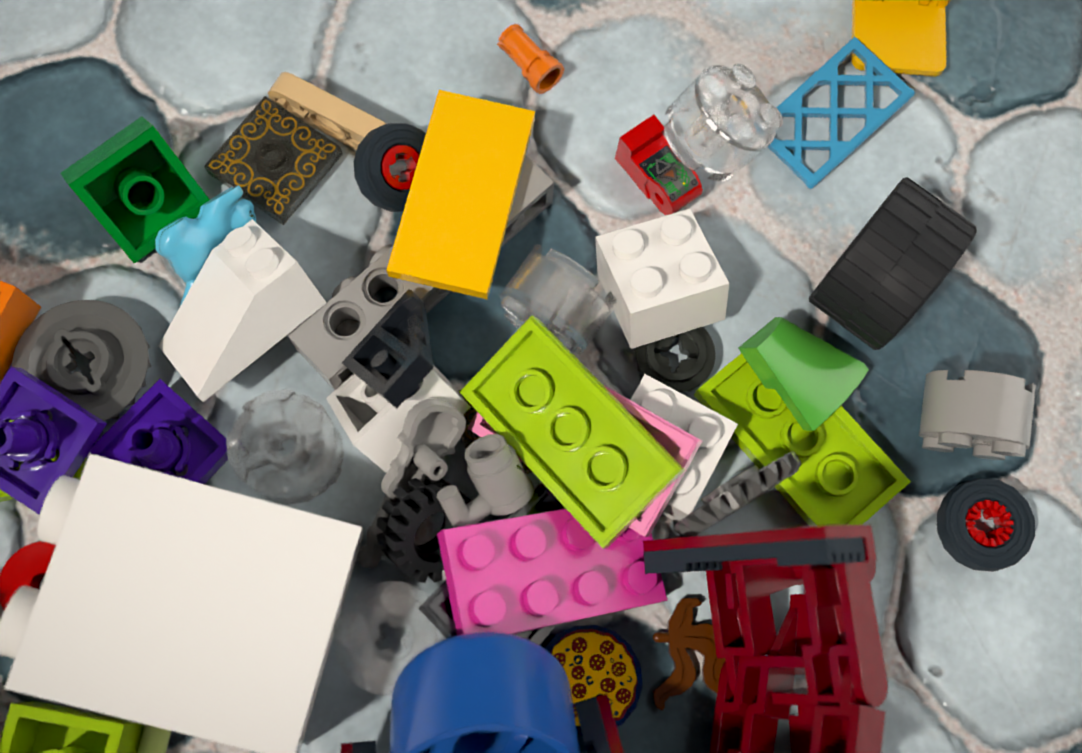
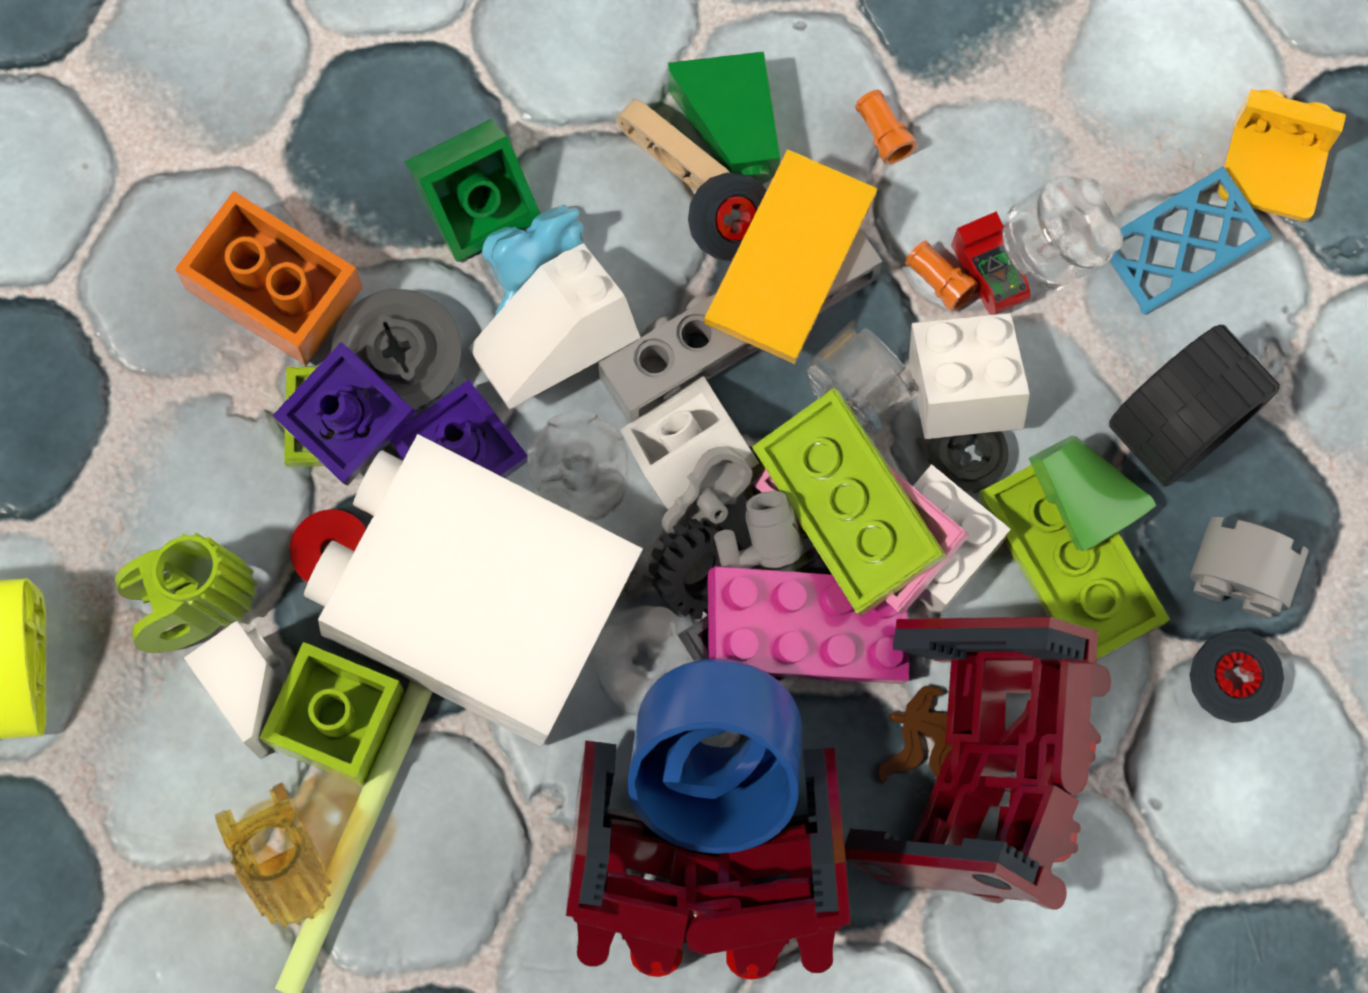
camera: 15 degrees right, 0 degrees up
clear smoke plate [204,96,343,226] -> none
black wing [342,289,434,409] -> none
tile [544,625,643,736] -> none
dark grey gear [674,451,801,538] -> none
none -> green slope [668,51,781,184]
none -> orange pin [905,240,979,312]

